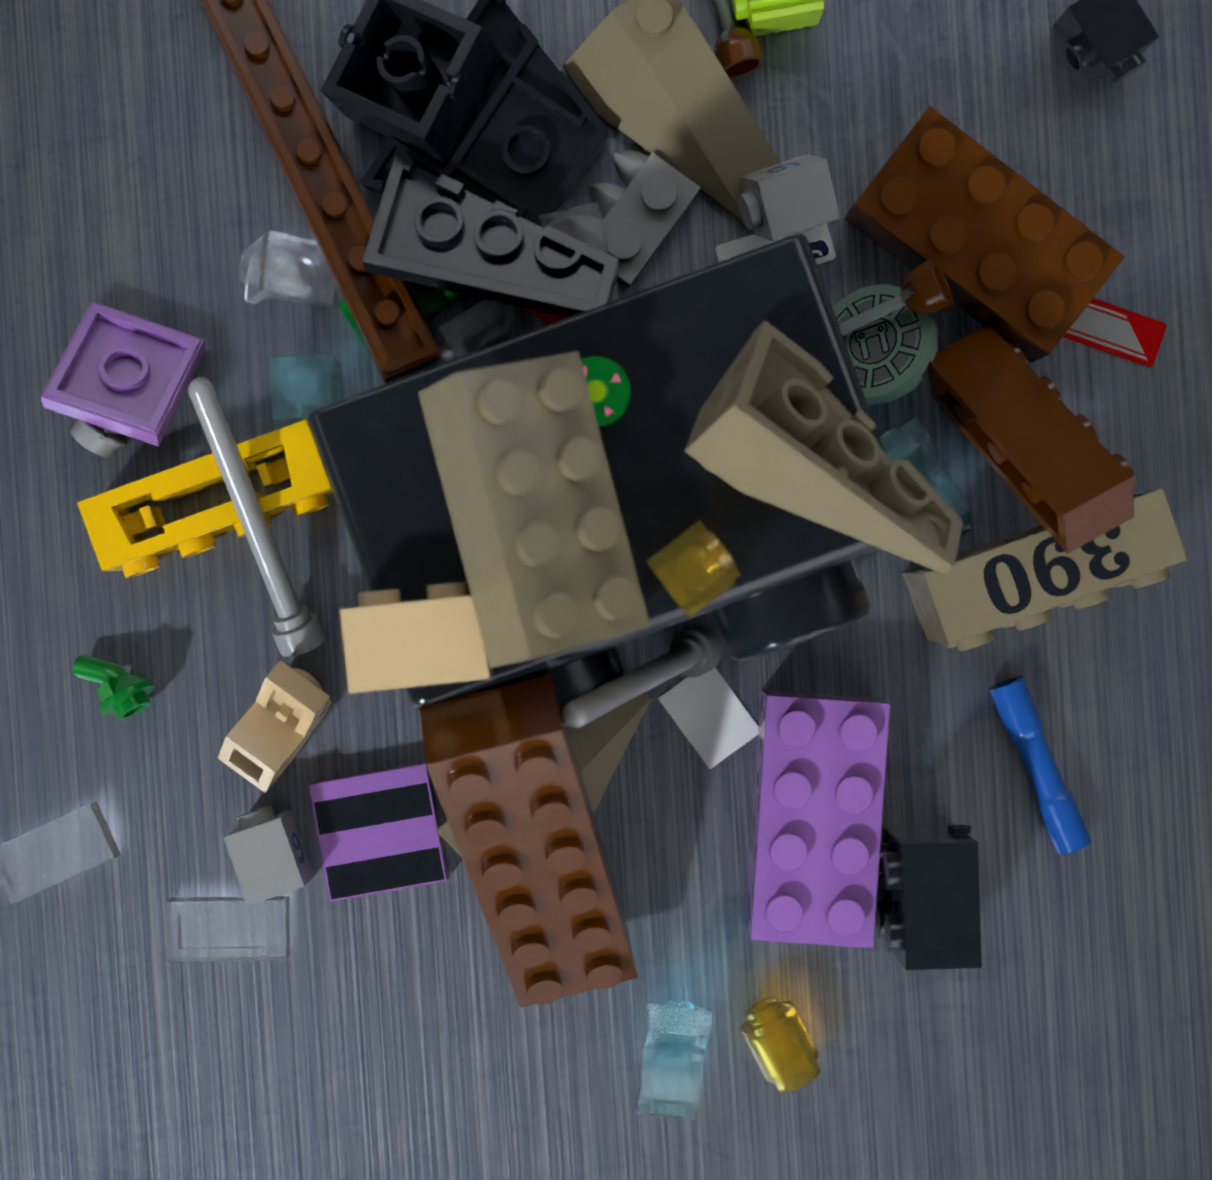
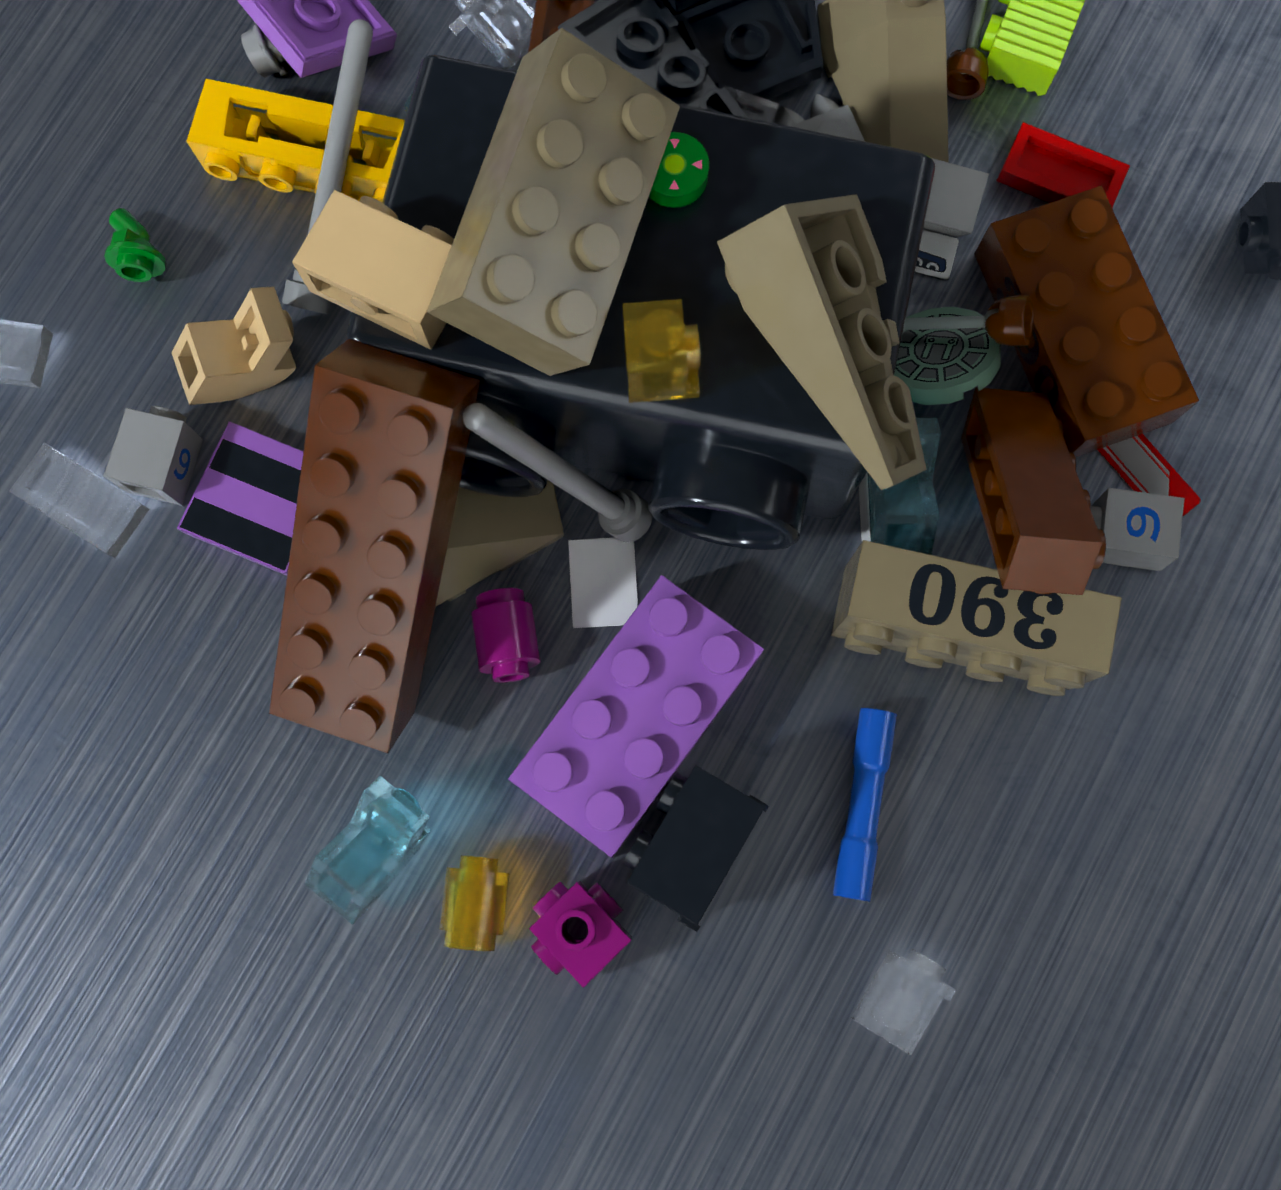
camera: 30 degrees right, 10 degrees down
none -> magenta brick [471,588,541,683]
none -> magenta brick [529,881,632,988]
none -> clear bracket [851,949,956,1056]
none -> red tile [996,122,1130,208]
none -> light grey brick [1090,488,1184,571]

